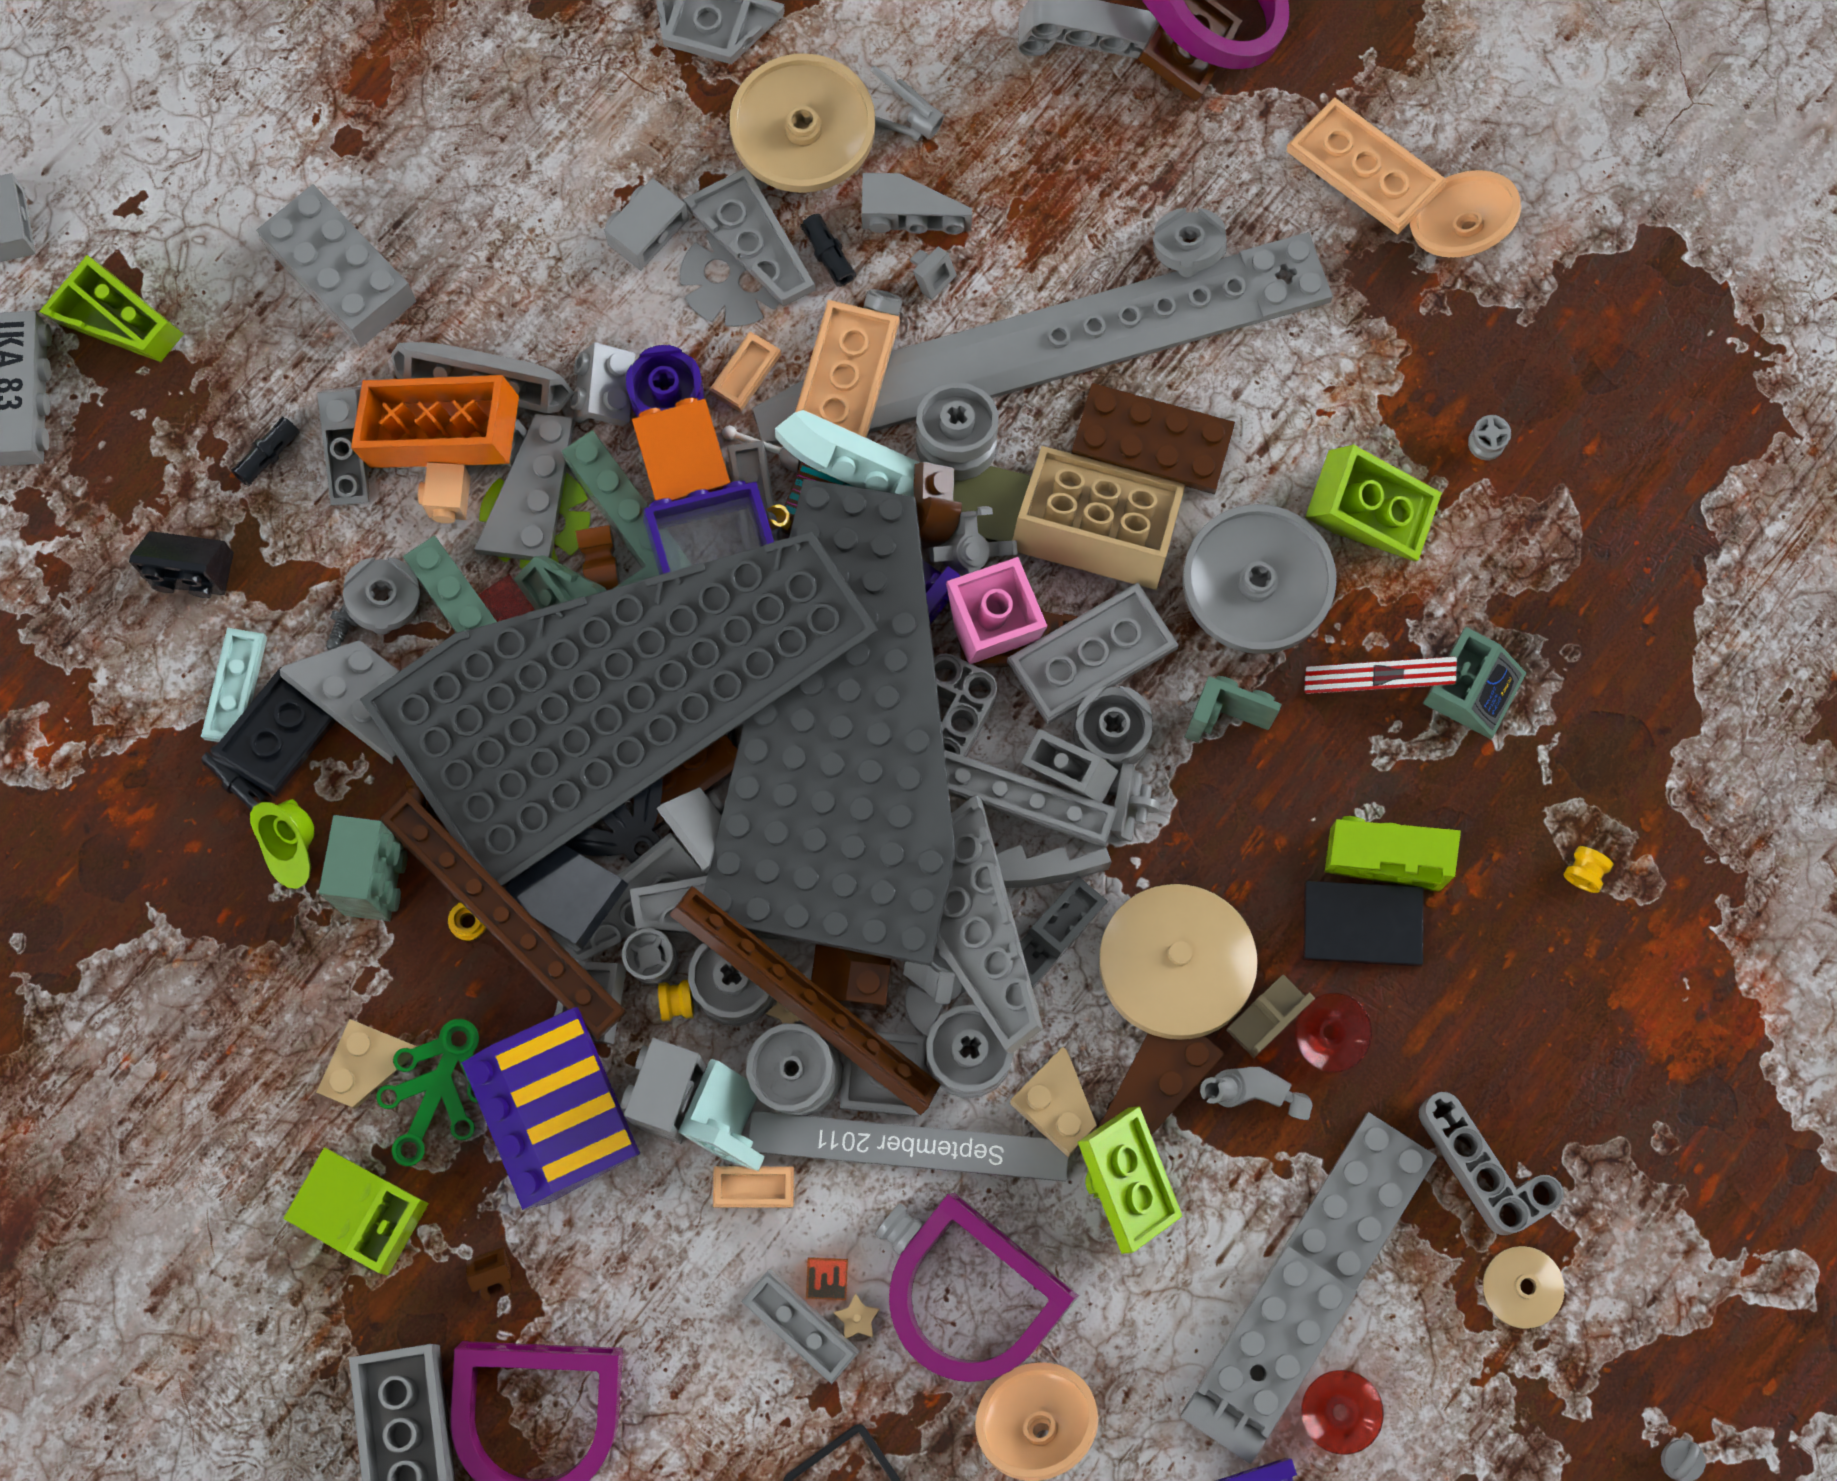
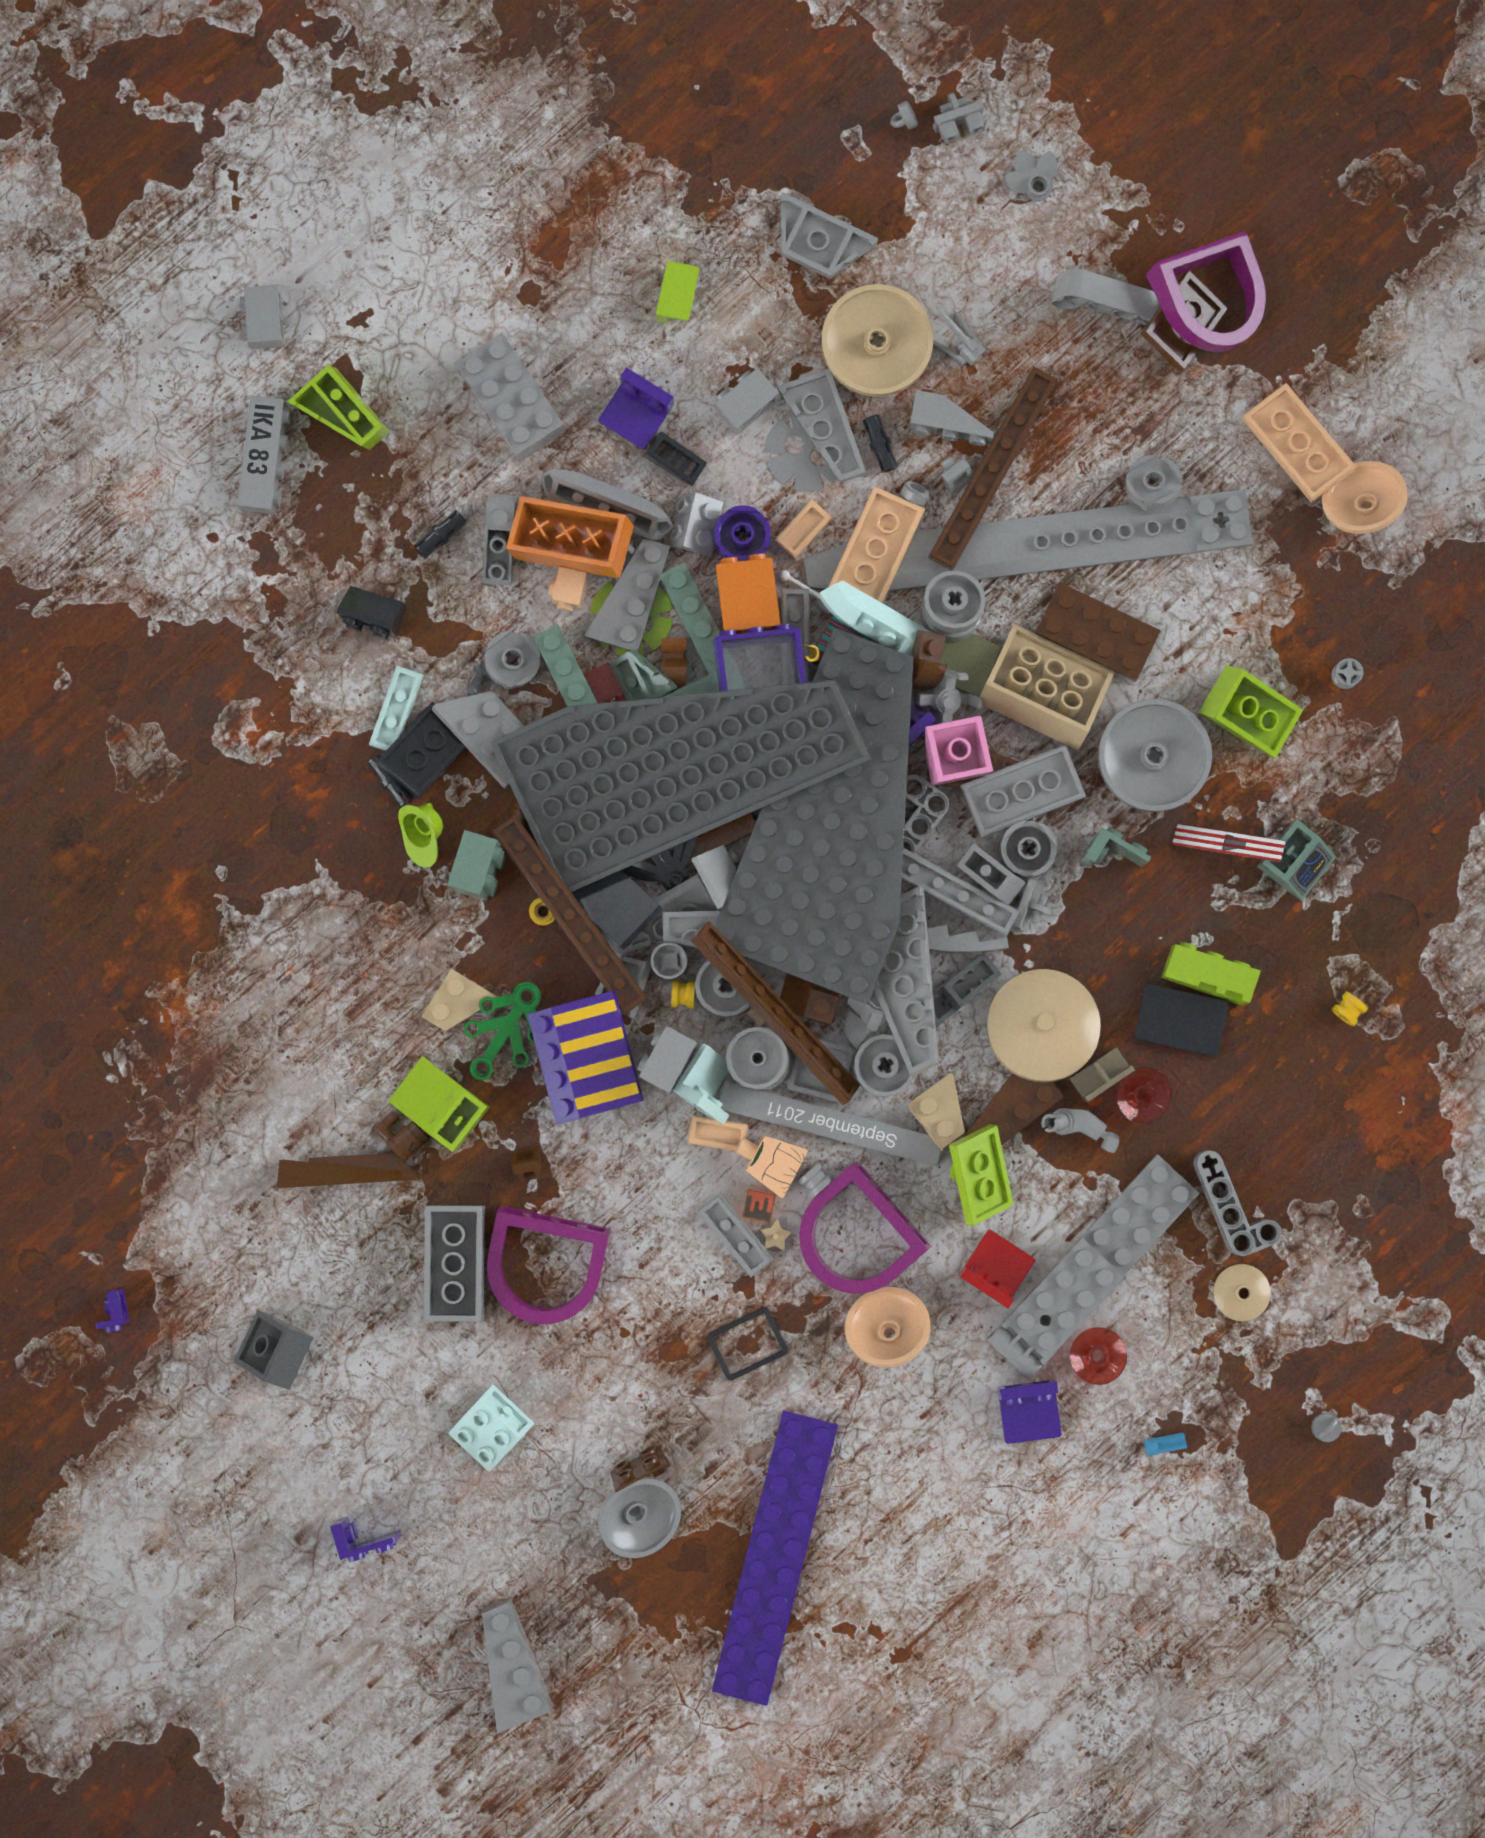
camera: 10 degrees right, 10 degrees up
none -> reddish brown wedge [277,1153,420,1188]
none -> reddish brown piece [376,1111,427,1163]
none -> dark purple bracket [598,367,674,450]
none -> black slope [643,431,707,487]
none -> lime panel [656,260,700,323]
none -> light nougat torso [735,1135,808,1198]
none -> reddish brown tile [928,366,1058,571]
none -> red bracket [958,1229,1036,1309]

